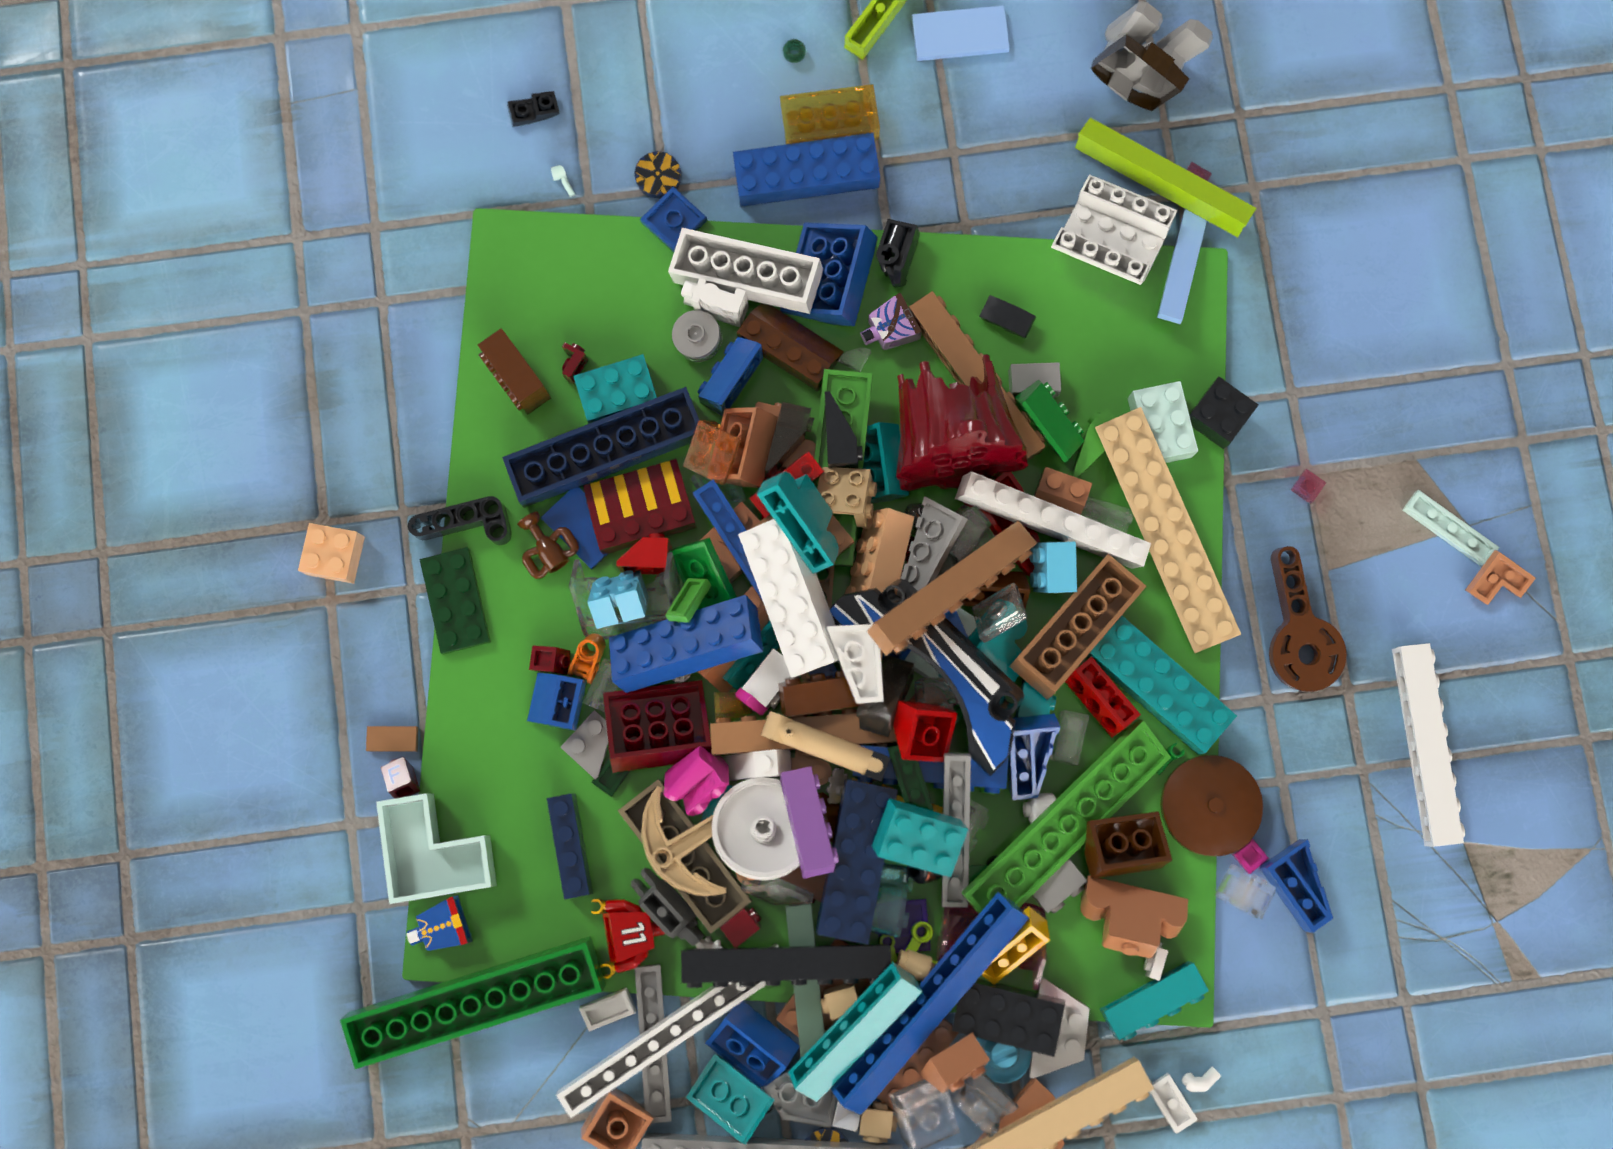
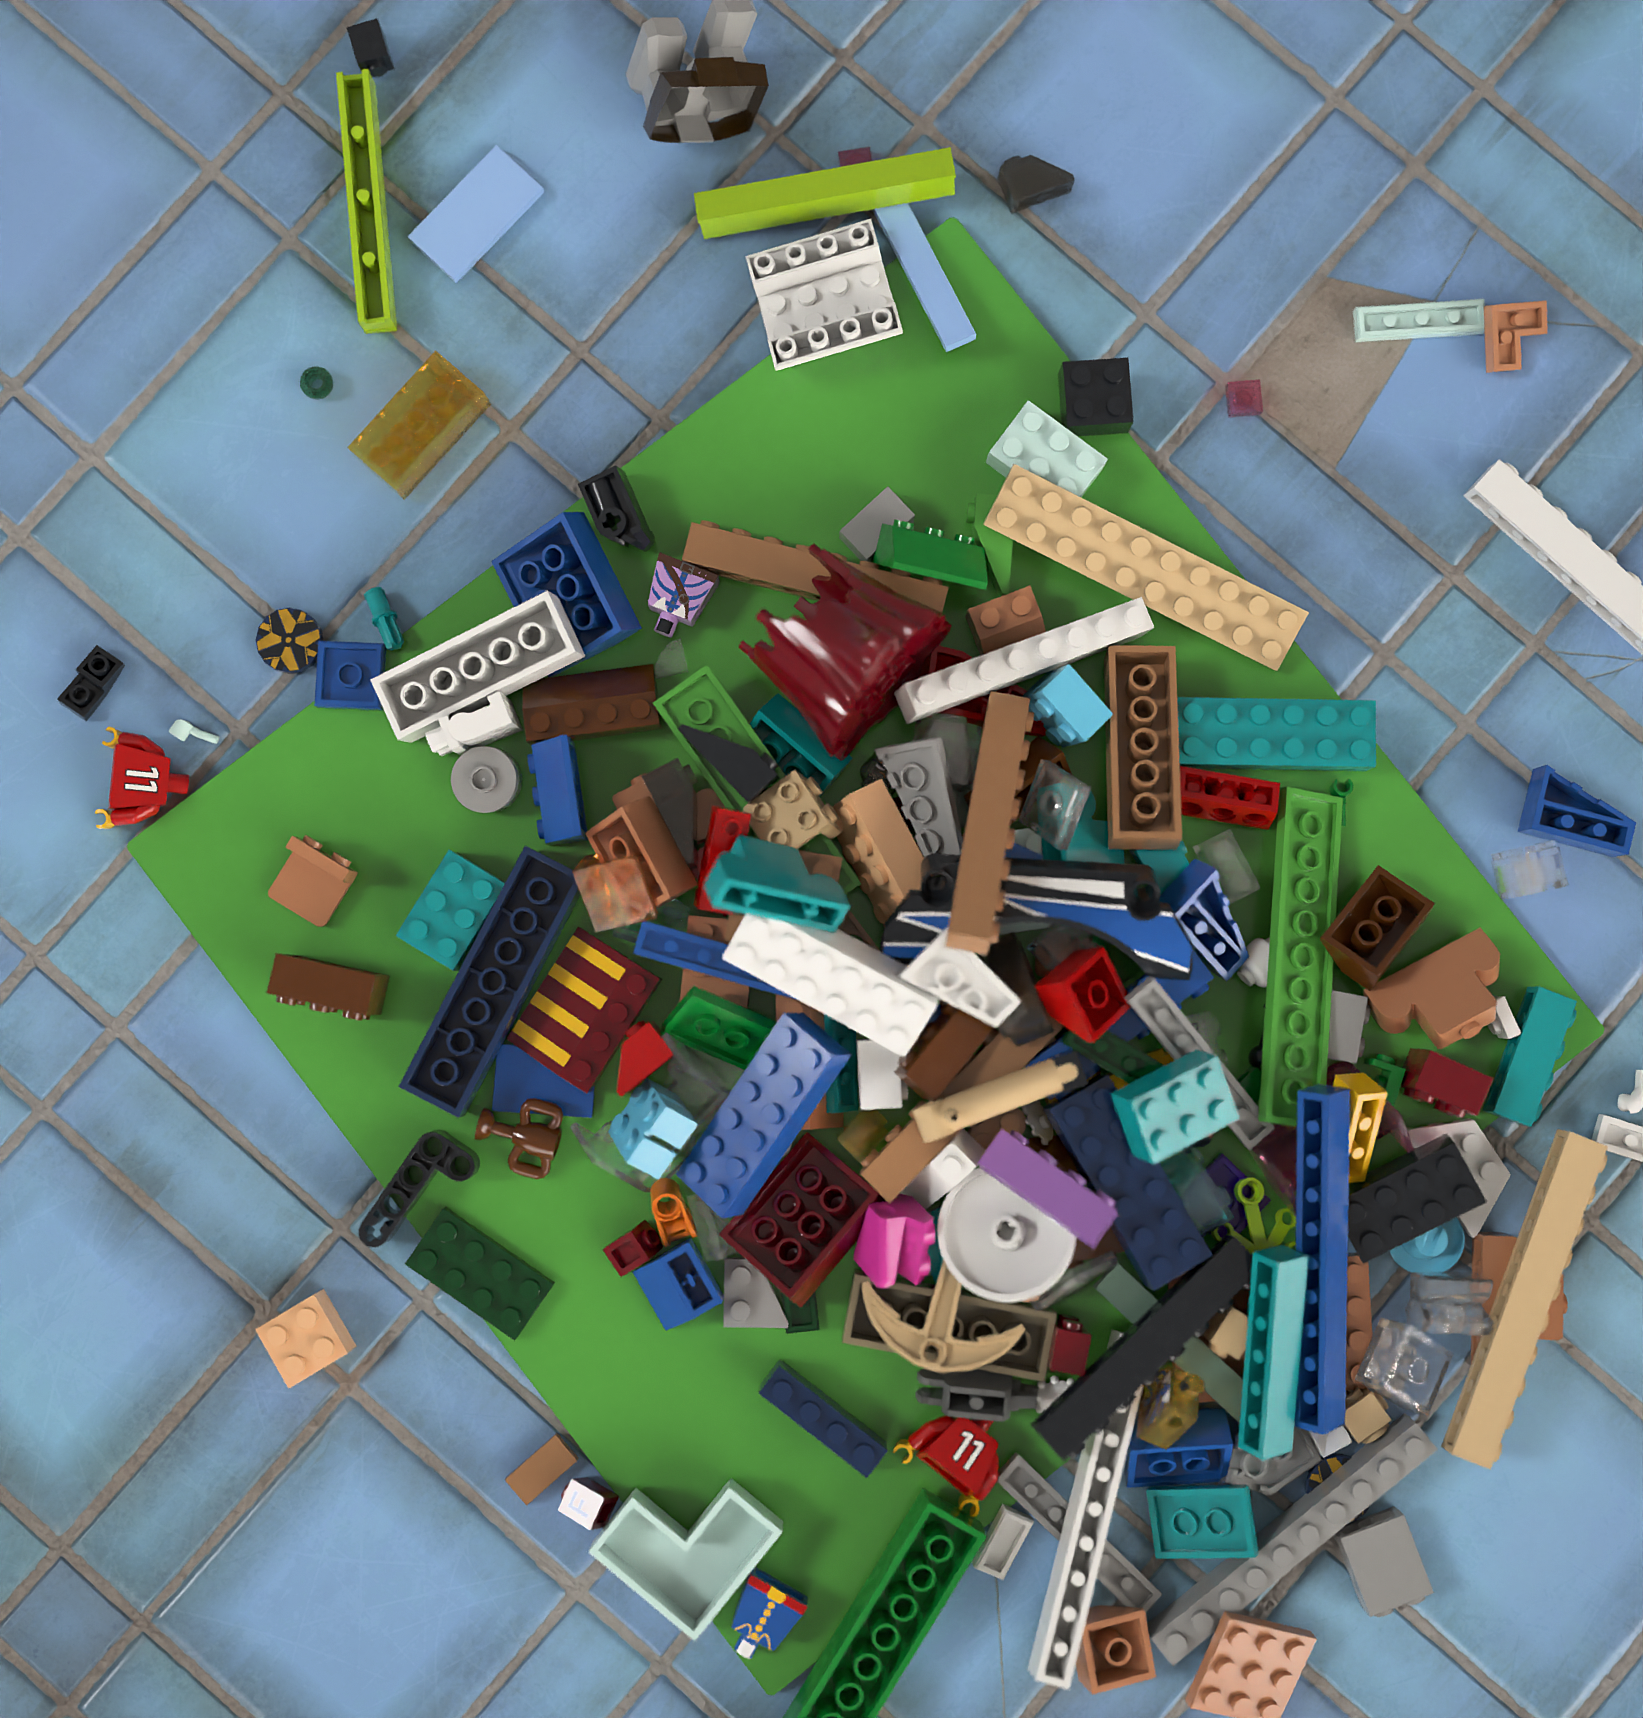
camera: 45 degrees left, 5 degrees up
dark red bracket [562,342,588,384] -> none
bright green tile [665,578,711,623] -> none
blue brick [733,133,880,207] -> none
dark pink tile [735,688,768,715] -> none
tan brick [896,949,935,981] -> none
nougat slope [920,1033,990,1094] -> none
black slope [979,295,1036,339] -> none
clear hinge [1081,497,1133,533] -> none
reddish brown dish [1160,755,1263,856] -> none
dark pink tile [1232,838,1269,874] -> none
reddish brown beam [1269,546,1347,692] -> none
none -> red torso [95,727,189,829]
none -> nougat bracket [268,835,358,927]
none -> teal axle [364,587,404,650]
none -> clear smoke slope [998,155,1075,214]
none -> clear yellow torso [1137,1366,1205,1450]
none -> green bracket [1364,1054,1406,1108]
none -> dark red brick [1401,1048,1494,1118]

